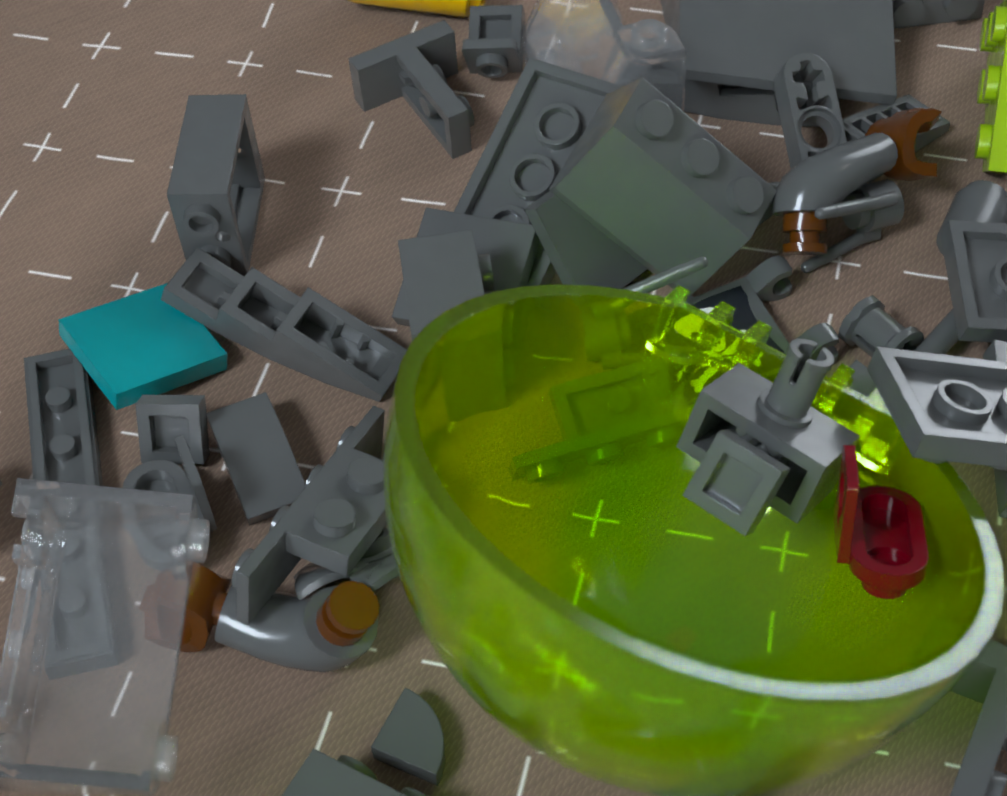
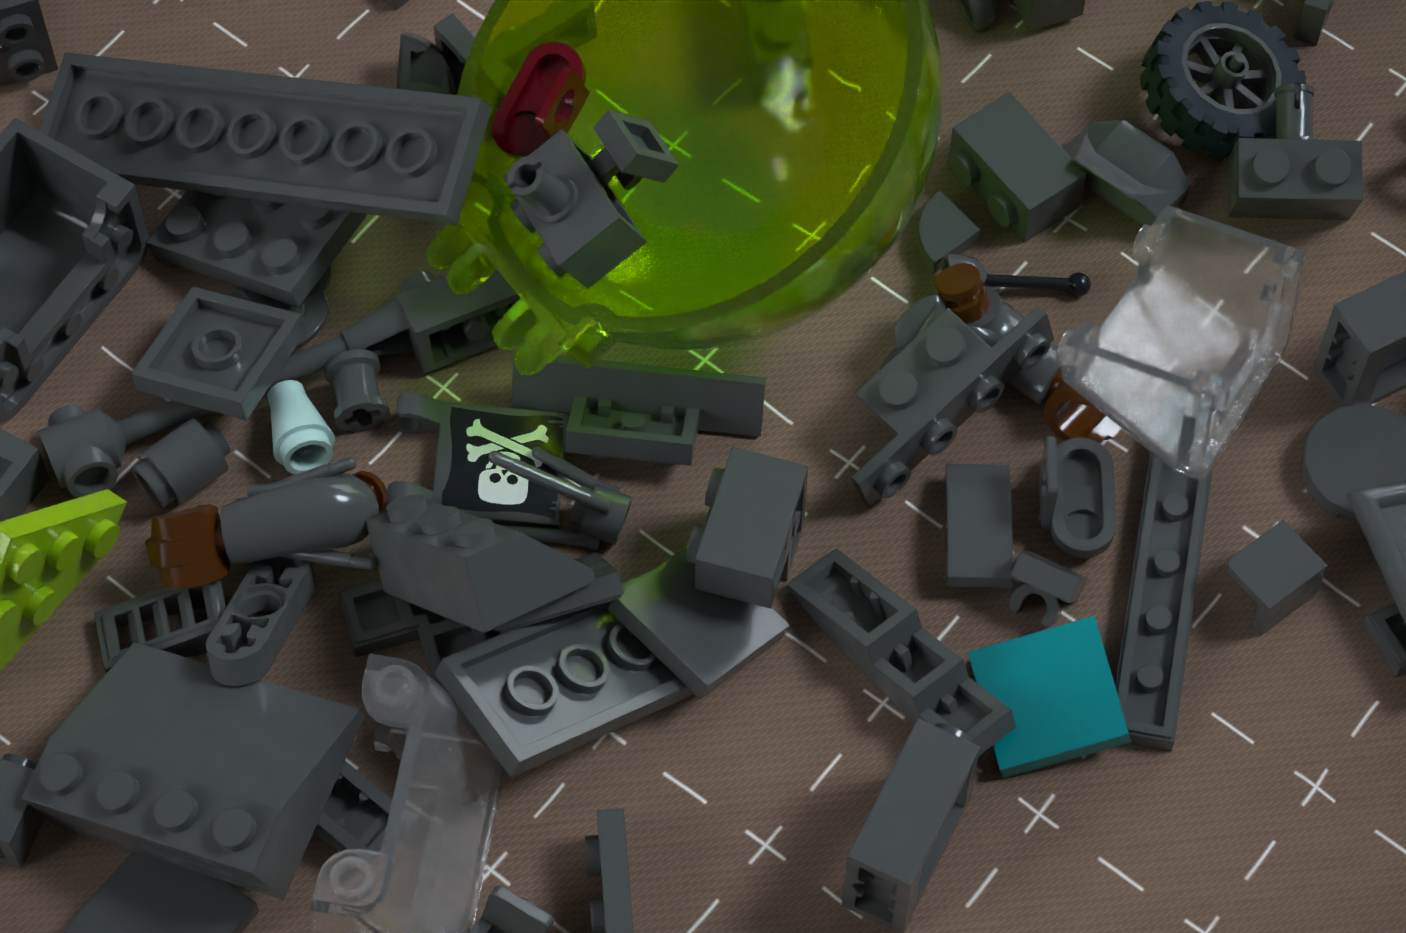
camera: 160 degrees left, 10 degrees up
none -> light aqua cone [267,380,335,474]
none -> black hinge [941,254,1091,297]

